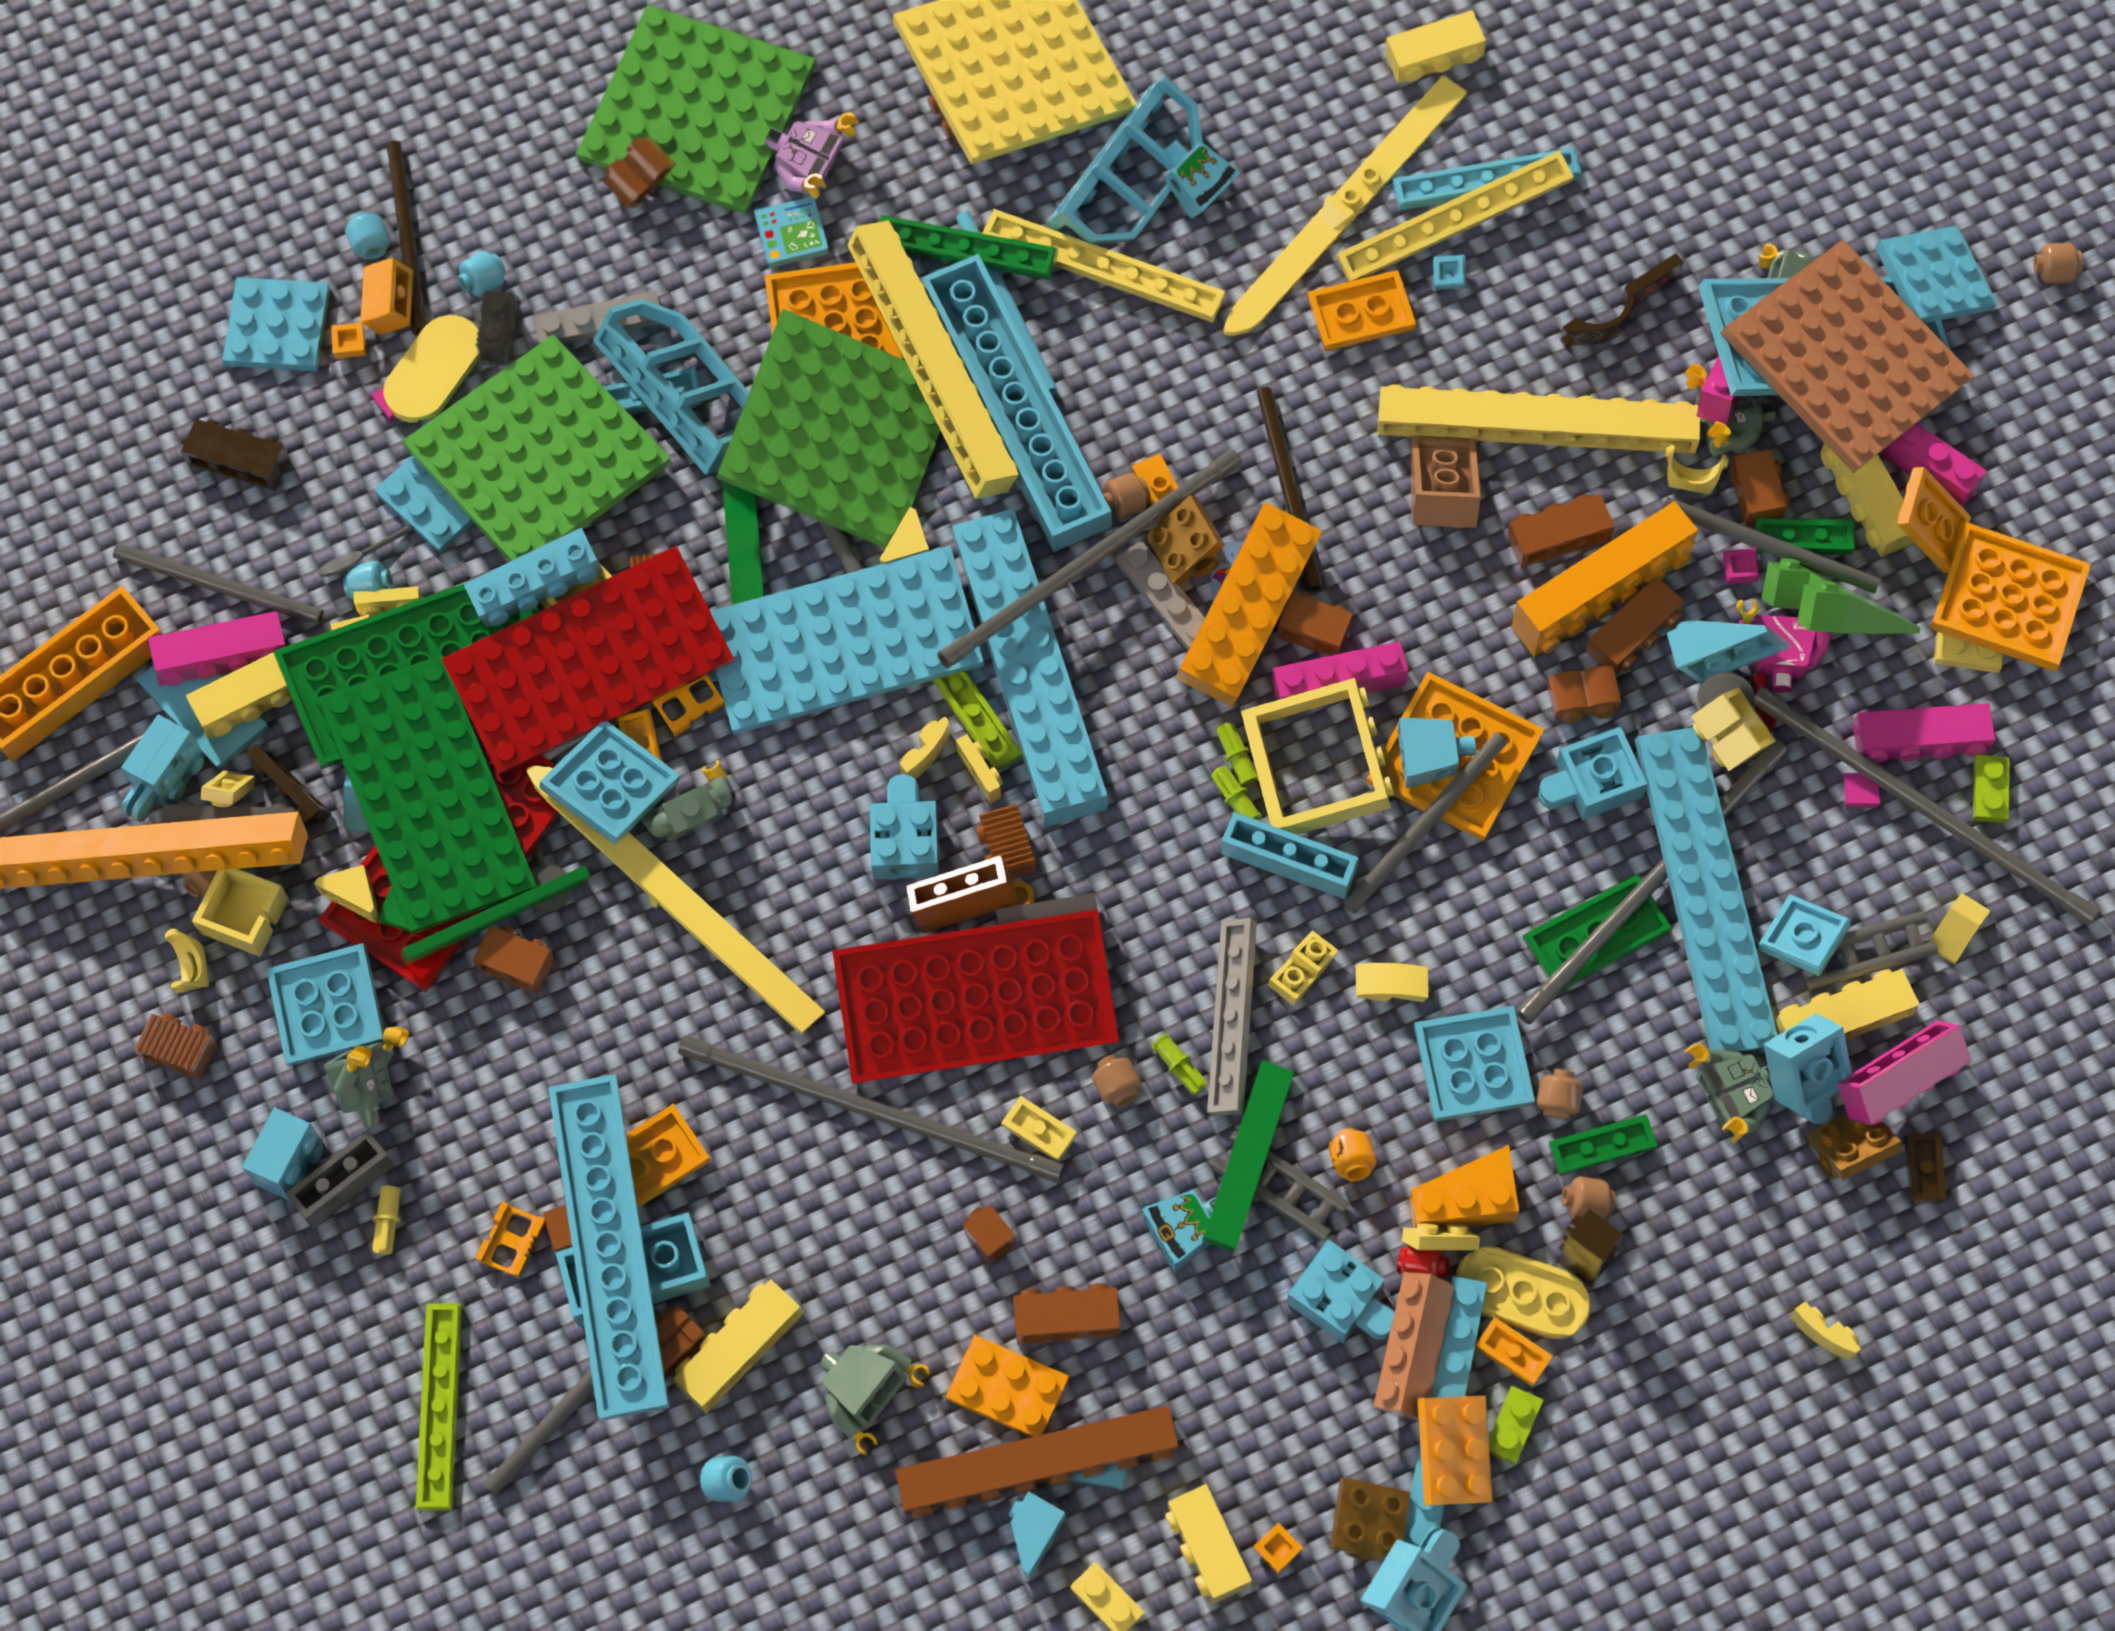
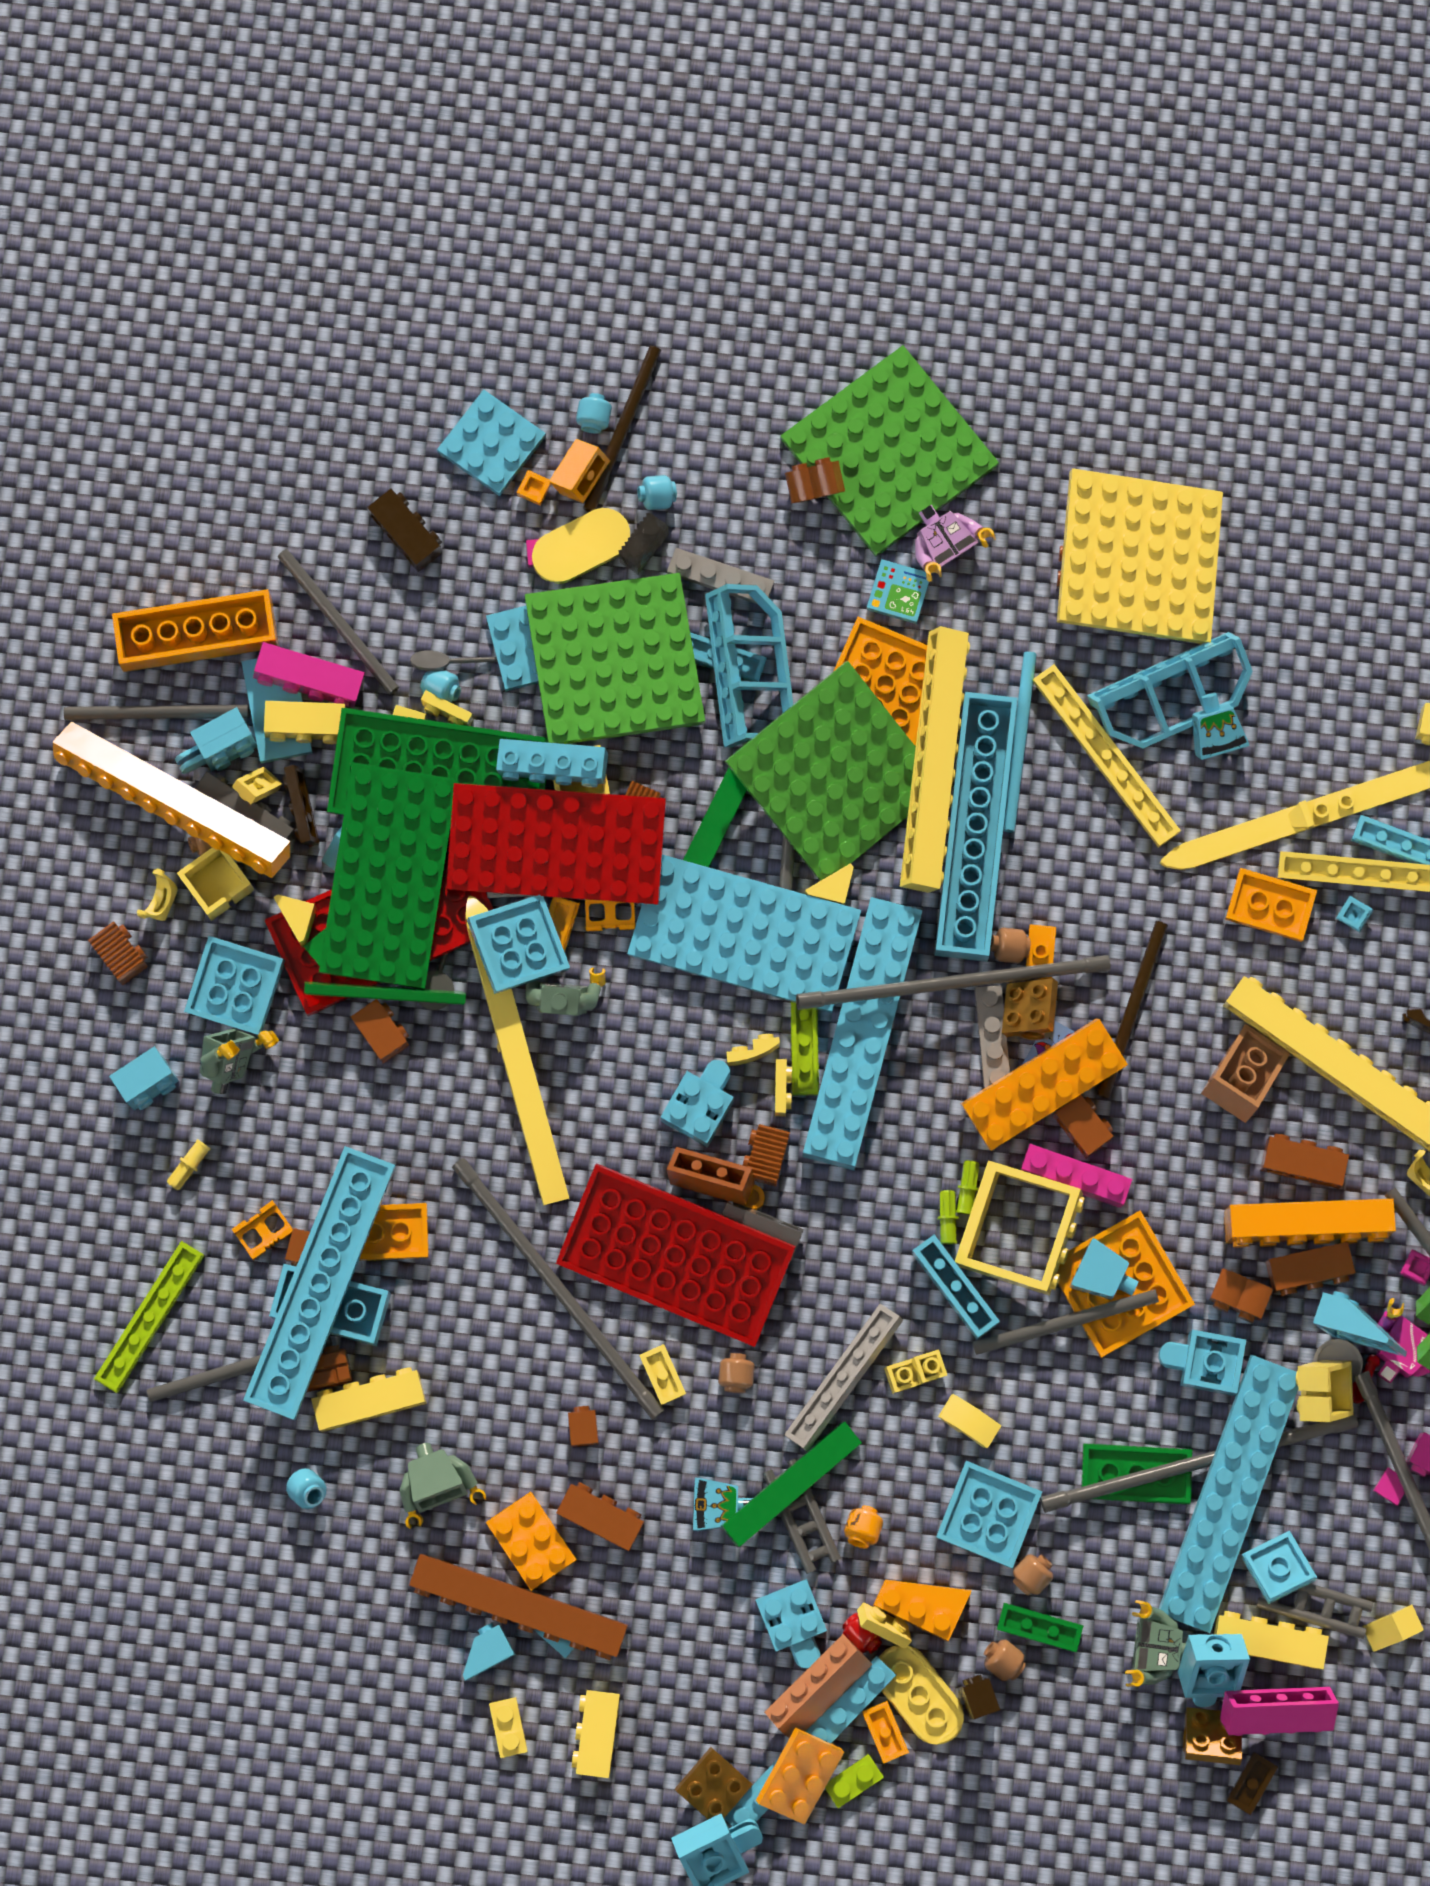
camera: 30 degrees right, 10 degrees up
dark grey brick [285,1130,395,1229] -> none
green tile [879,215,1059,280] -> none
lime axle [1151,1033,1207,1095] -> none
light orange plate [1253,1522,1303,1575] -> none
light yellow slope [1790,1301,1861,1361] -> none

